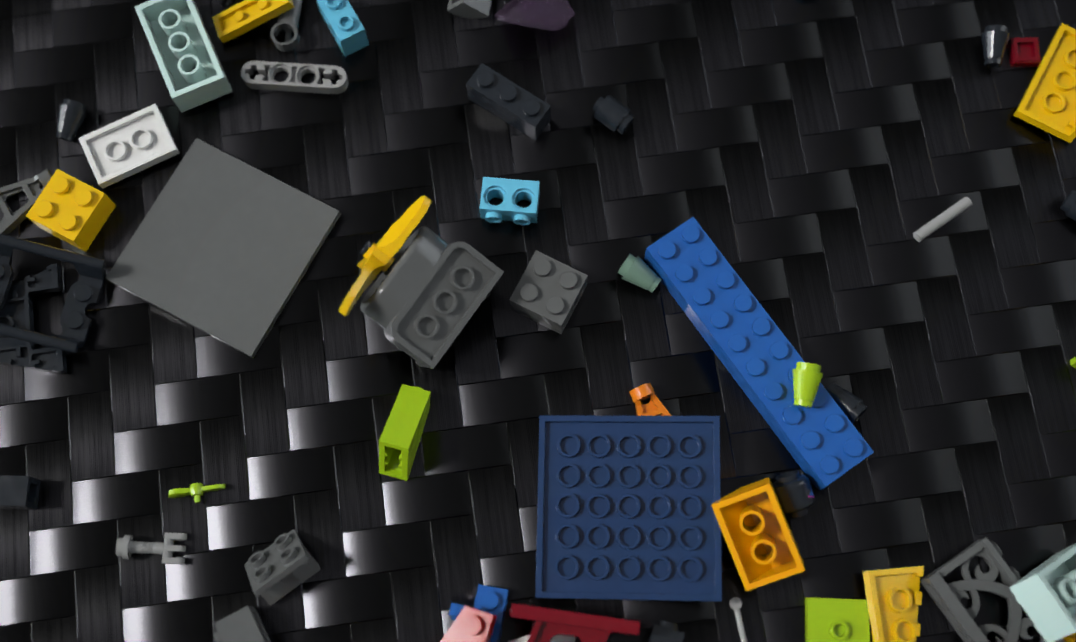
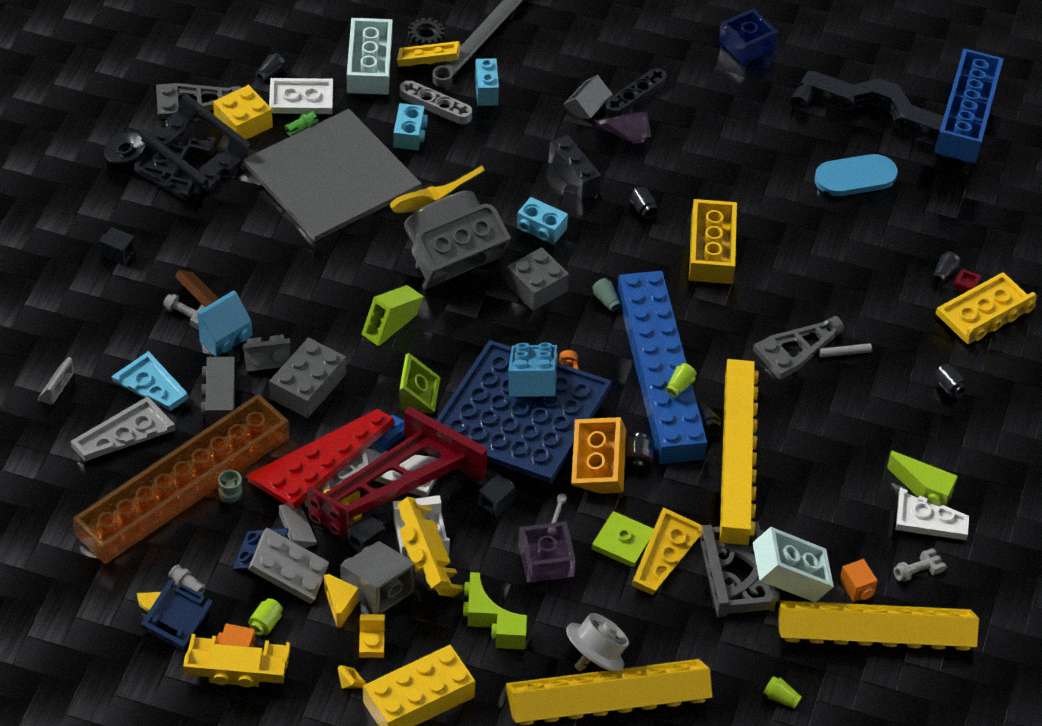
camera: 20 degrees right, 25 degrees down
lime piece [168,483,225,503] -> none
none -> reddish brown tile [175,270,219,307]
none -> dark azure slope [198,290,252,357]
none -> dark grey brick [269,337,346,418]
none -> bright green pin [285,111,319,137]
none -> medium azure brick [393,103,428,150]
none -> lime slope [399,353,440,414]
none -> dark azure slope [508,343,557,397]
none -> yellow brick [689,199,737,284]
none -> yellow brick [720,359,758,545]
none -> dark grey plate [753,316,844,380]

